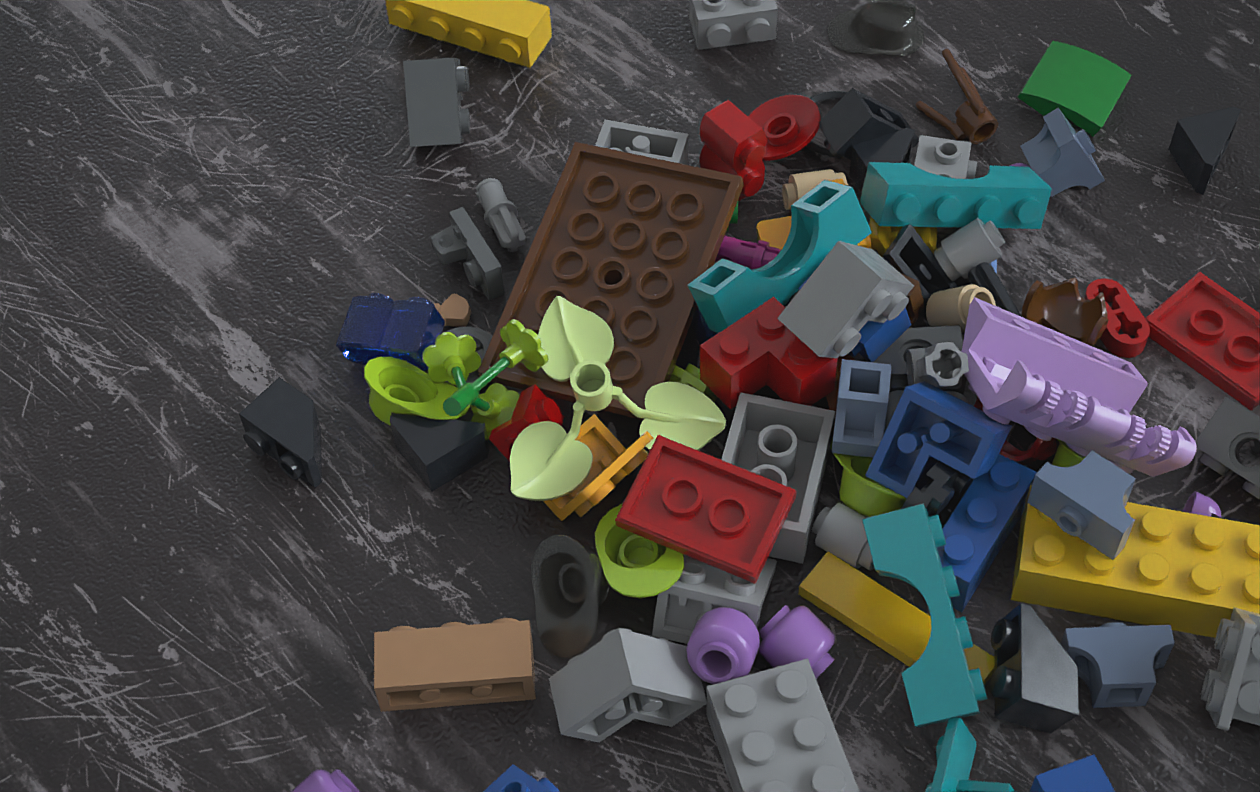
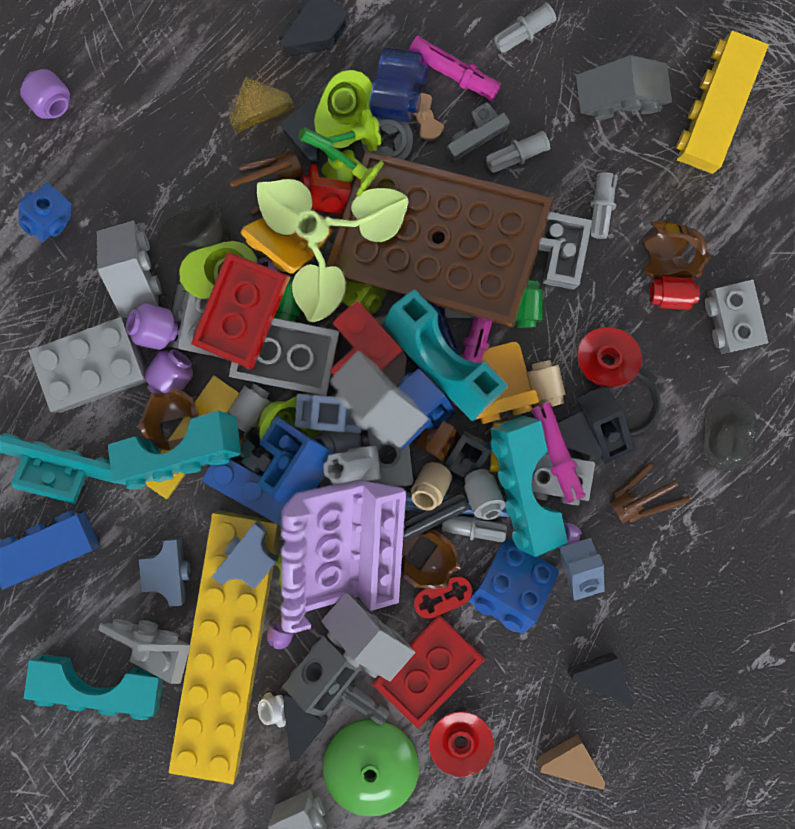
camera: 85 degrees right, 35 degrees up
medium nougat brick [374,618,536,712] -> none
red brick [699,100,766,202] -> none
black slope [991,603,1079,734] -> none
green slope [1017,41,1132,136] -> none
none -> reddish brown helmet [139,387,200,451]
none -> clear yellow slope [229,77,294,134]
none -> reddish brown plant [229,151,304,216]
none -> light grey brick [321,592,416,681]
none -> dark pink pin [408,36,502,102]
none -> light grey axle [442,515,507,542]
none -> blue bracket [468,539,559,635]
none -> light grey axle [494,3,557,53]
none -> dark pink pin [531,403,586,503]
none -> light grey axle [590,172,618,239]
none -> reddish brown helmet [642,219,711,278]
none -> red brick [649,276,700,310]

